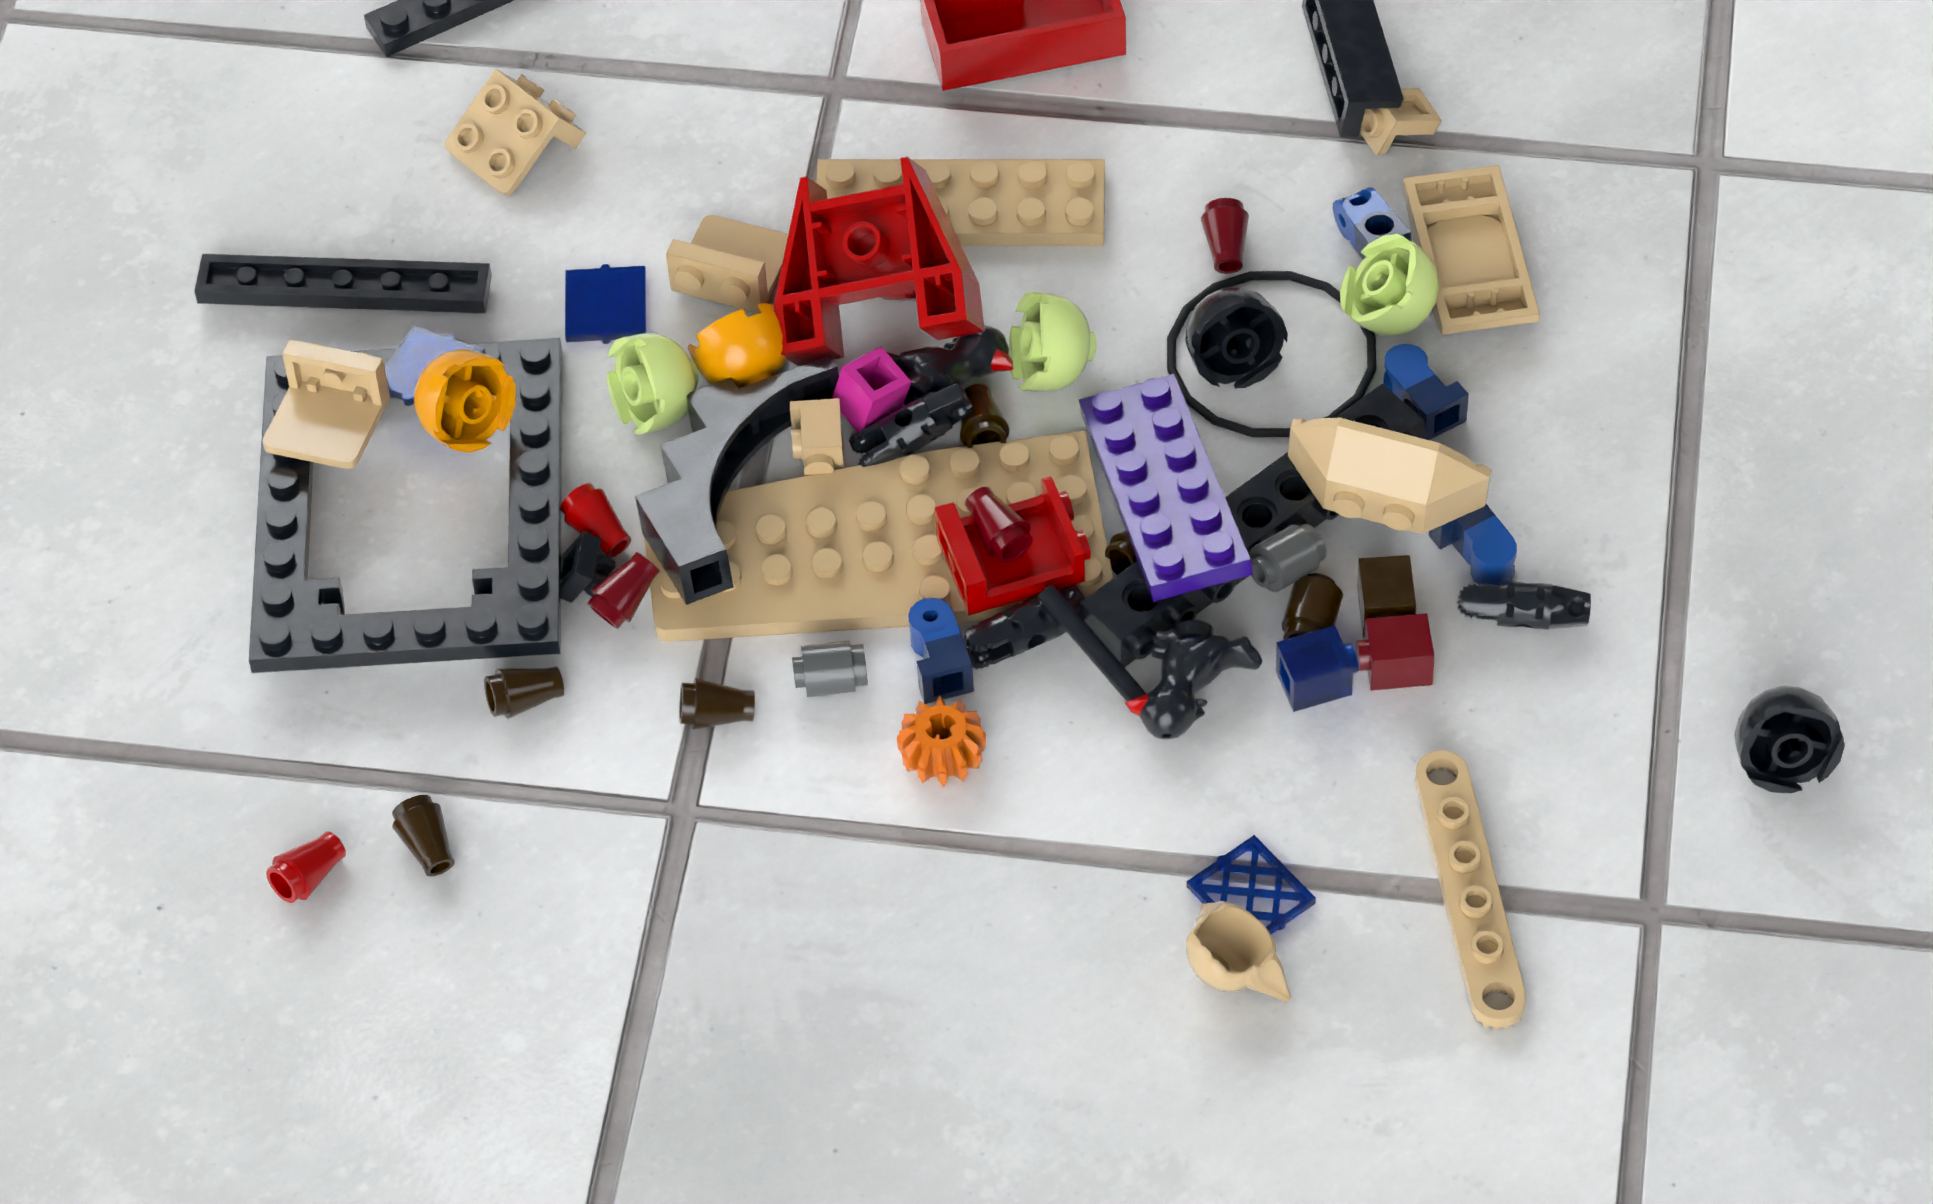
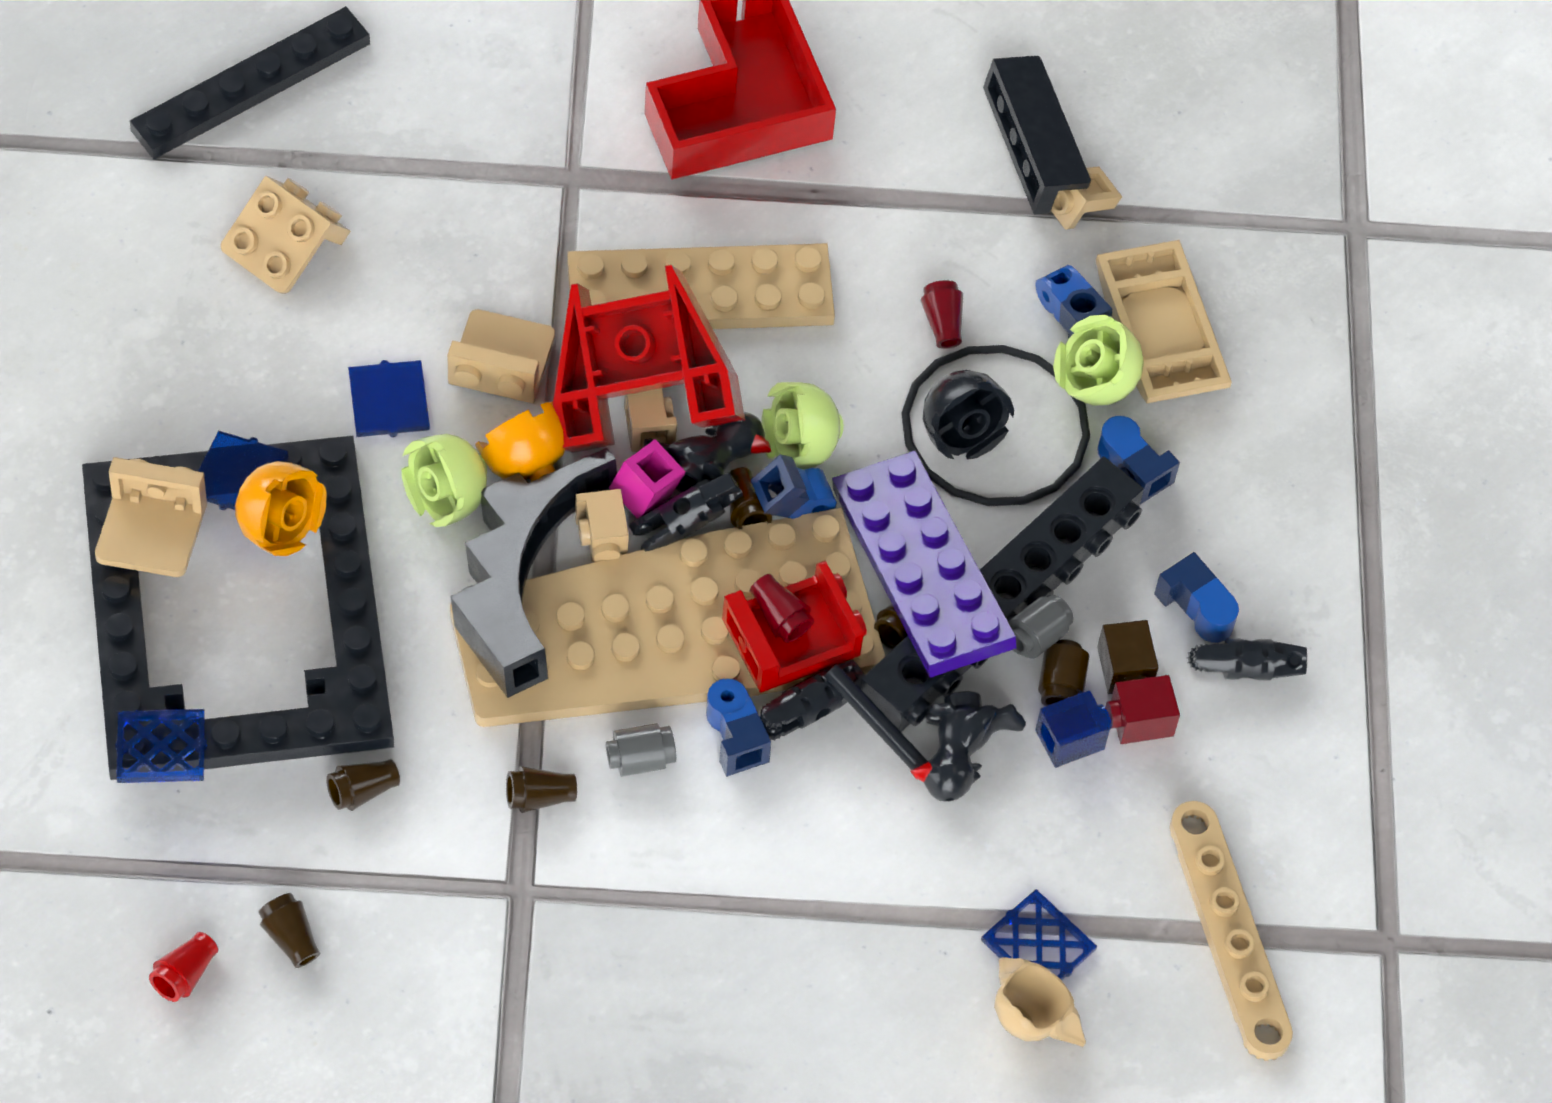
camera: 15 degrees left, 5 degrees up
black plate [194,254,492,313] -> none
red cone [560,483,631,558] -> none
black tile [561,531,616,603] -> none
dark red cone [587,552,660,629] -> none
orange gear [897,696,986,788] -> none
tan wedge [1288,418,1492,534] -> none
black cylinder [1734,686,1845,793] -> none
none -> clear blue window [115,709,207,783]
none -> tan brick [624,388,677,452]
none -> dark blue leg [751,454,837,519]

